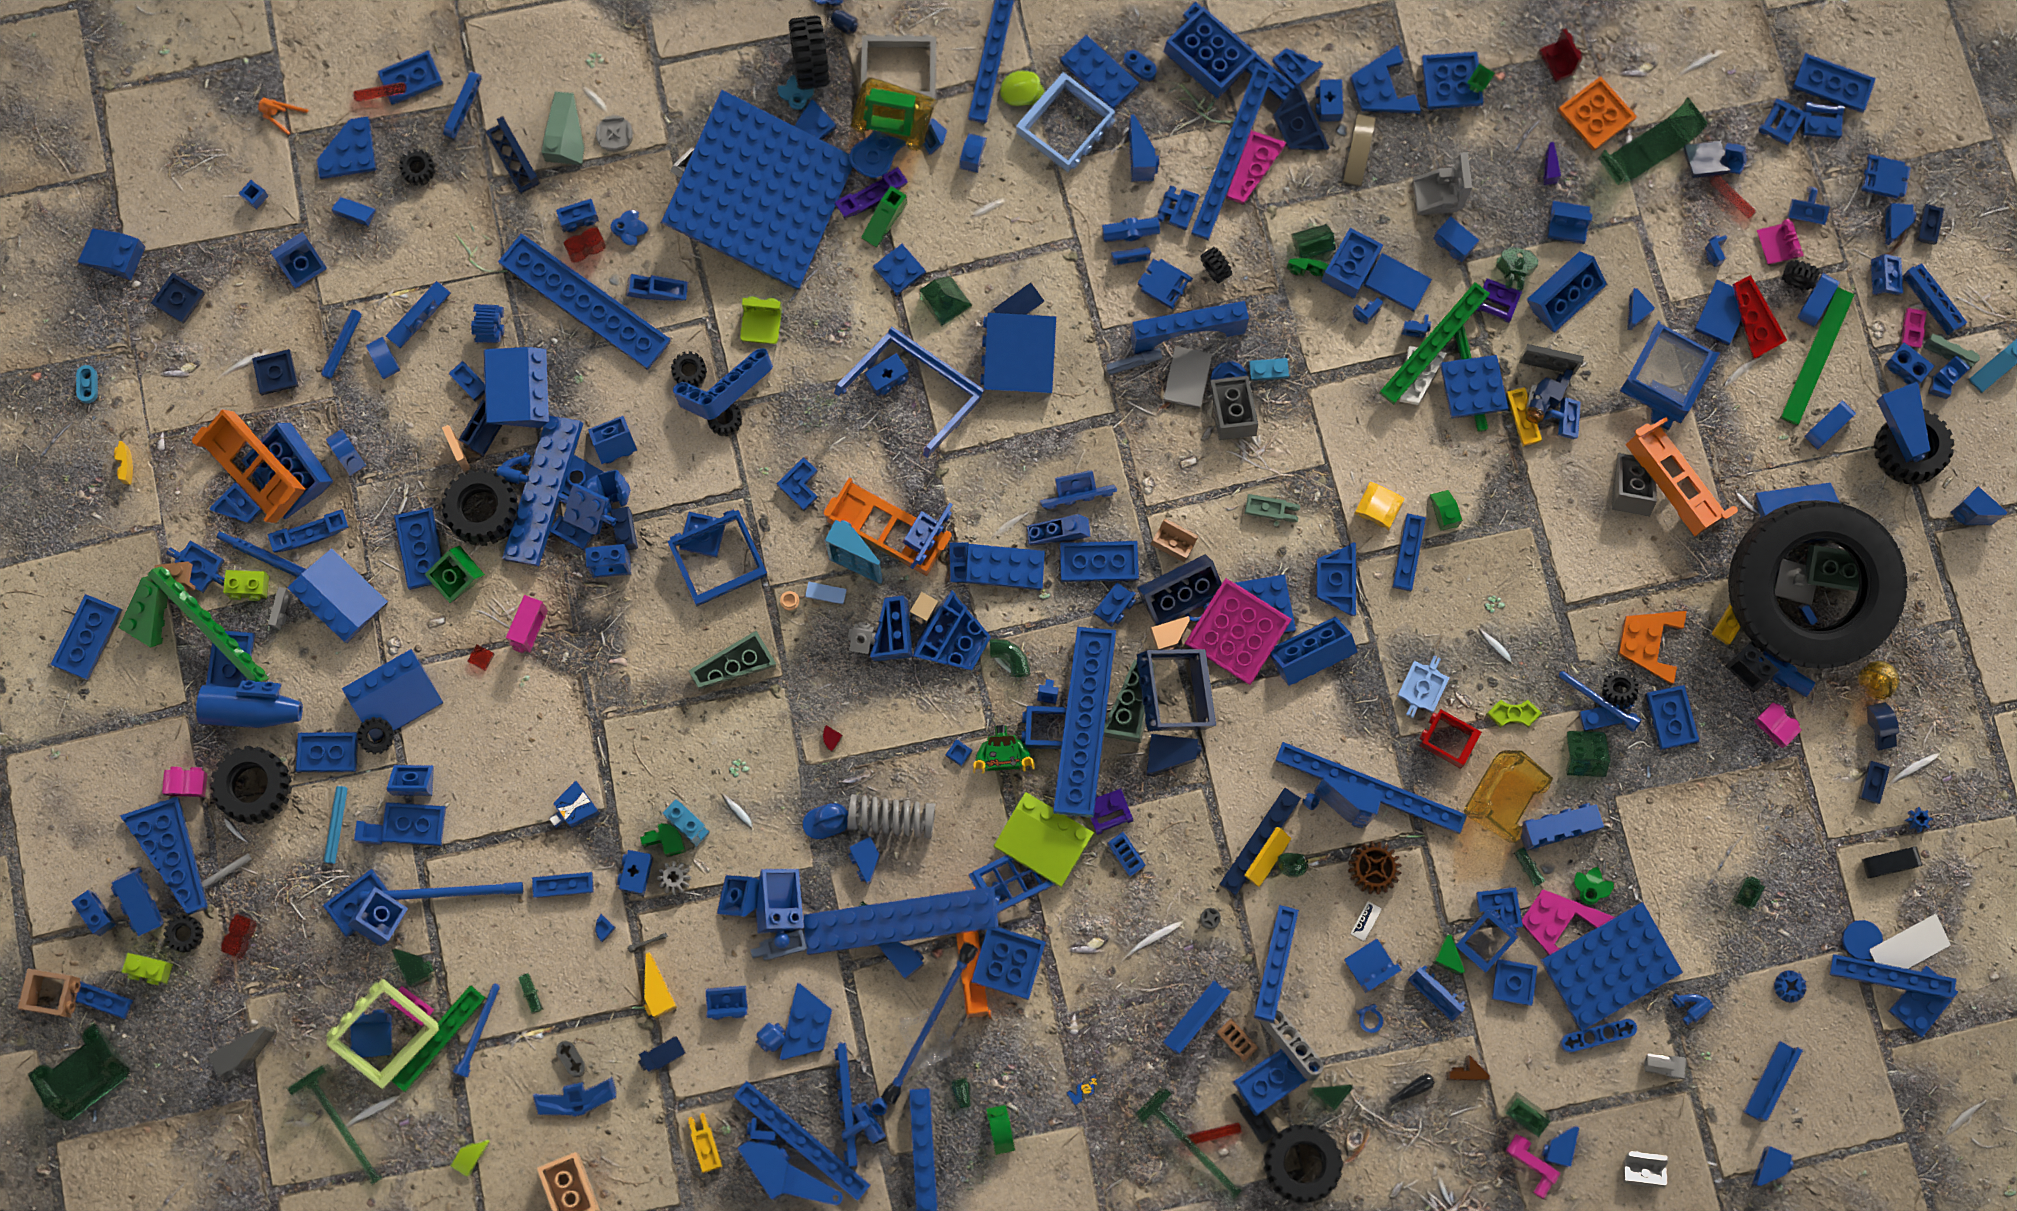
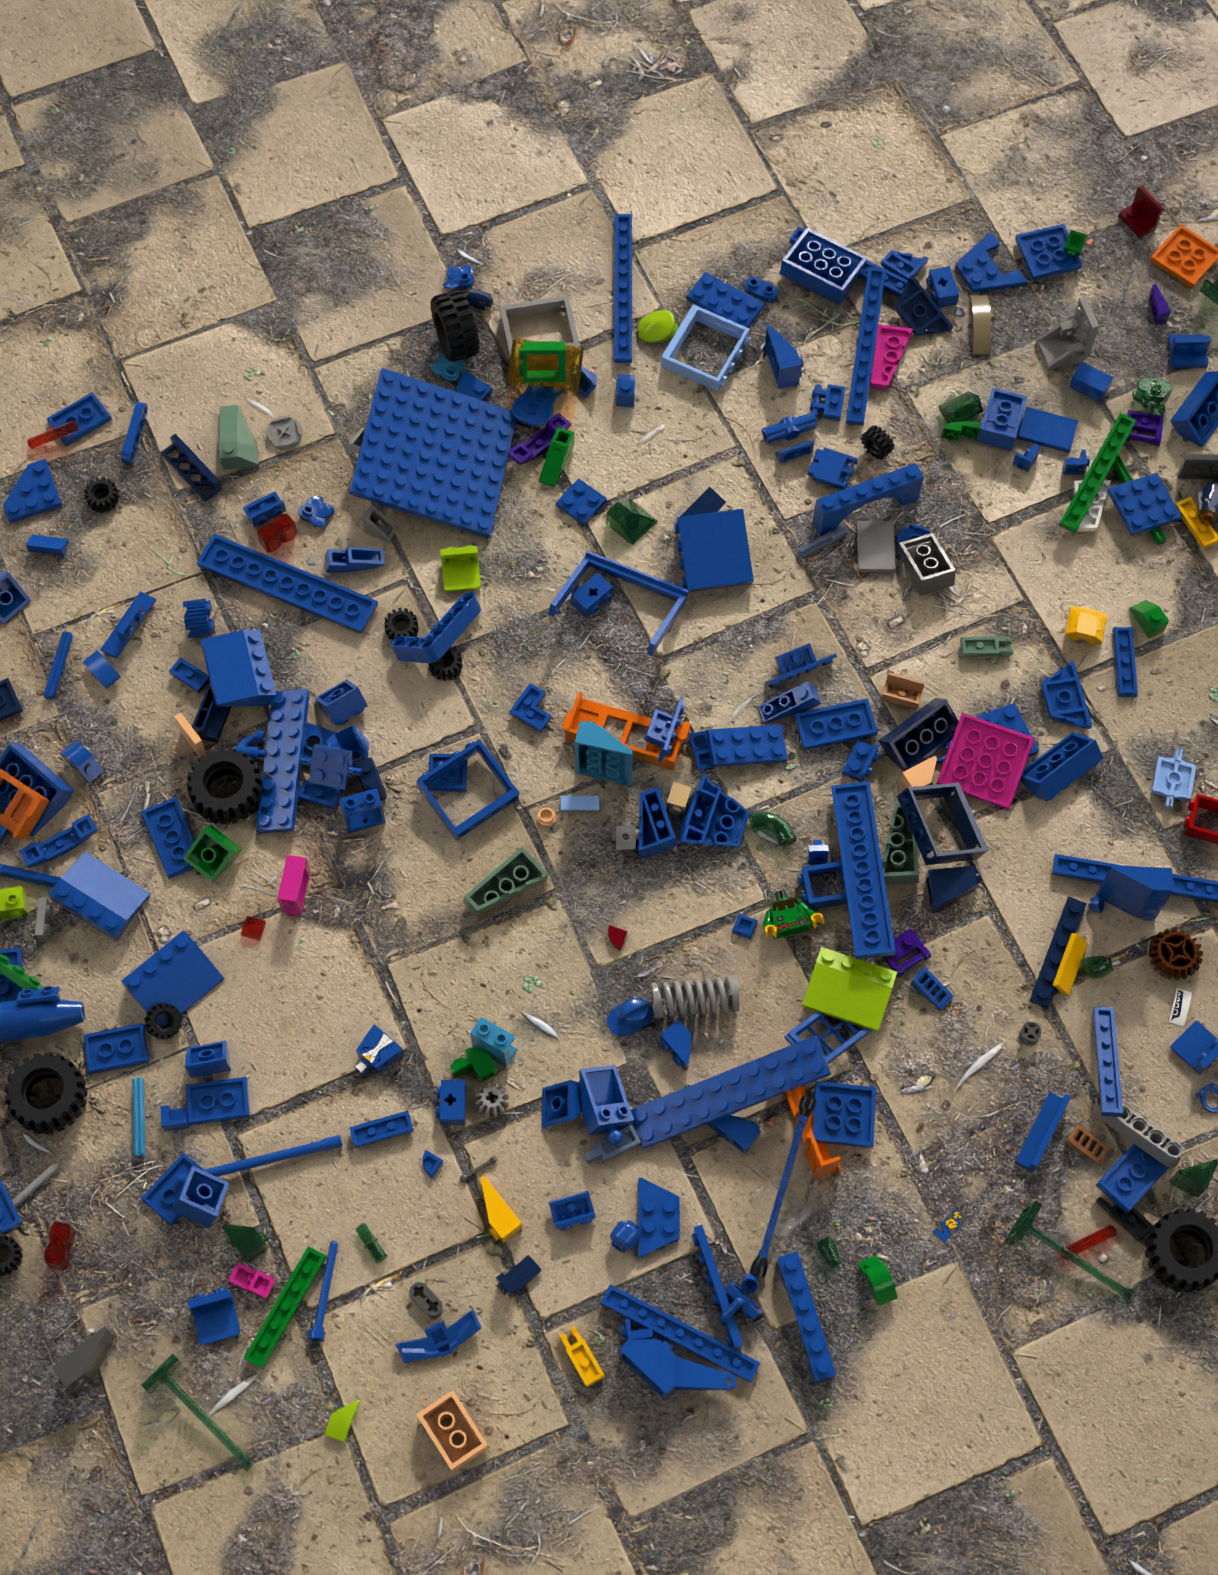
camera: 10 degrees left, 10 degrees down
yellowish green window [326,979,438,1089] -> none
dark azure plate [1249,358,1289,381] -> none
none -> light grey slope [362,505,398,542]

